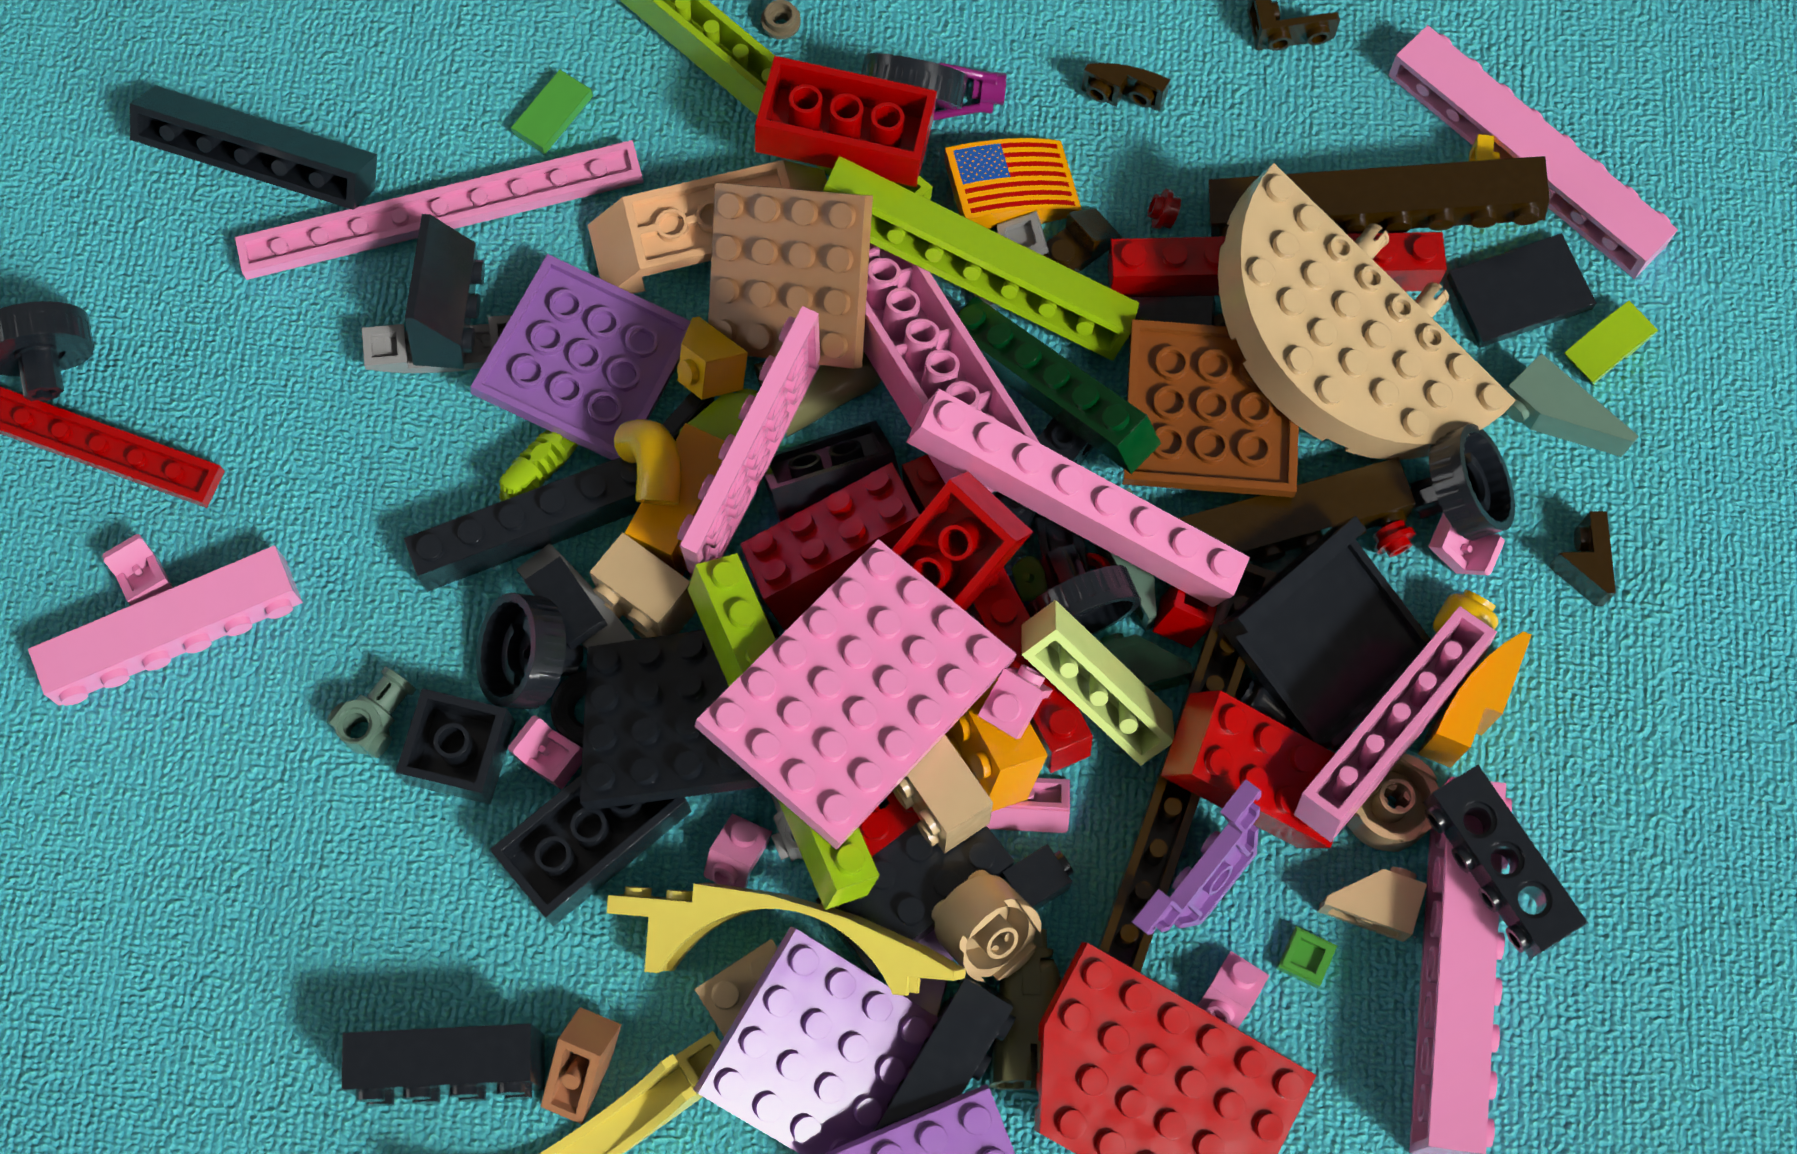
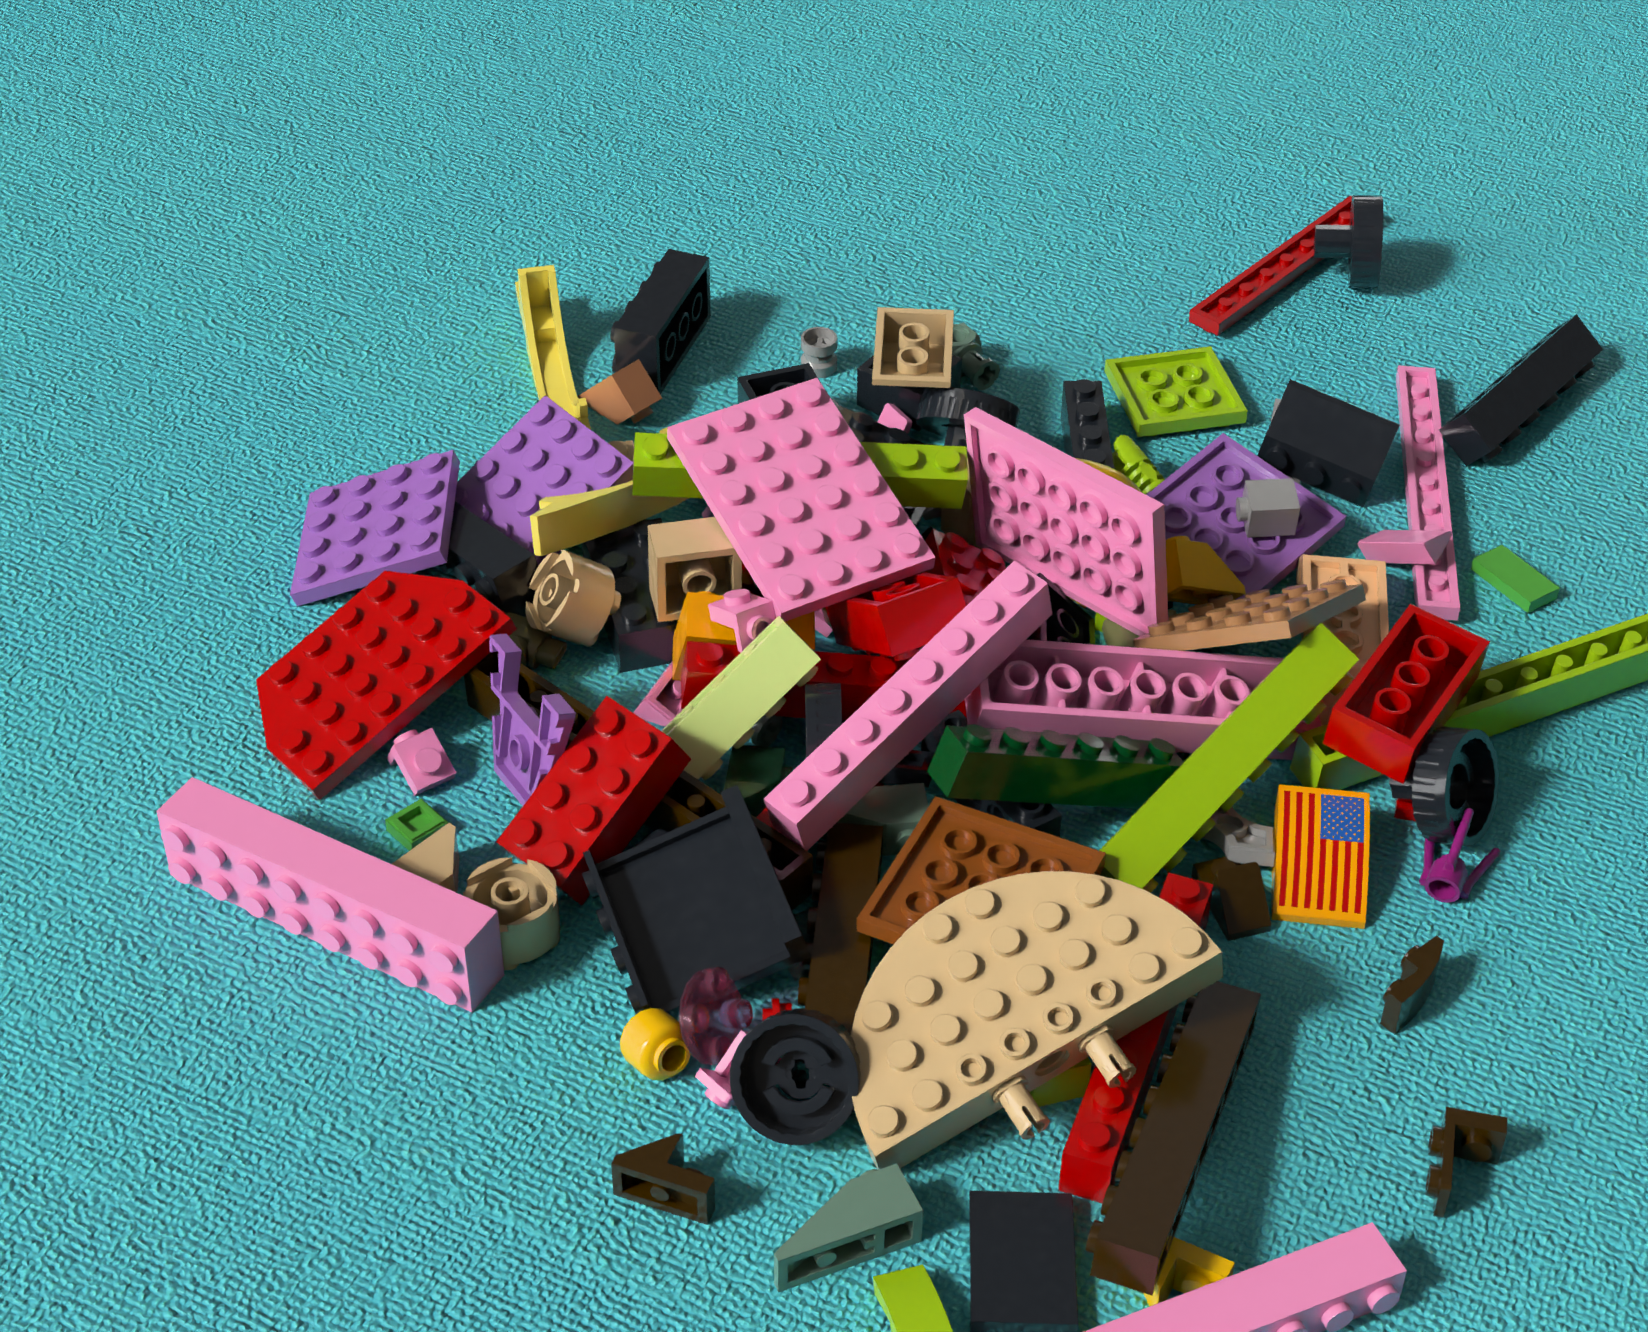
camera: 110 degrees right, 30 degrees down
bright pink brick [28,545,303,706] -> none
bright pink bracket [102,534,173,605] -> none
dark tan plate [761,0,801,39] -> none
black brick [1001,844,1073,911] -> none
red plate [1147,188,1181,229] -> none
bright pink brick [1294,606,1497,842] -> none
light orange slope [1418,631,1531,768] -> none
black brick [1423,765,1588,959] -> none
none -> clear pink dish [679,967,753,1066]
none -> light grey wheel [801,327,838,378]
none -> tan slope [872,307,954,388]
none -> lime plate [1104,346,1248,437]
none -> light grey brick [1236,478,1300,538]
none -> bright pink slope [1357,530,1452,564]

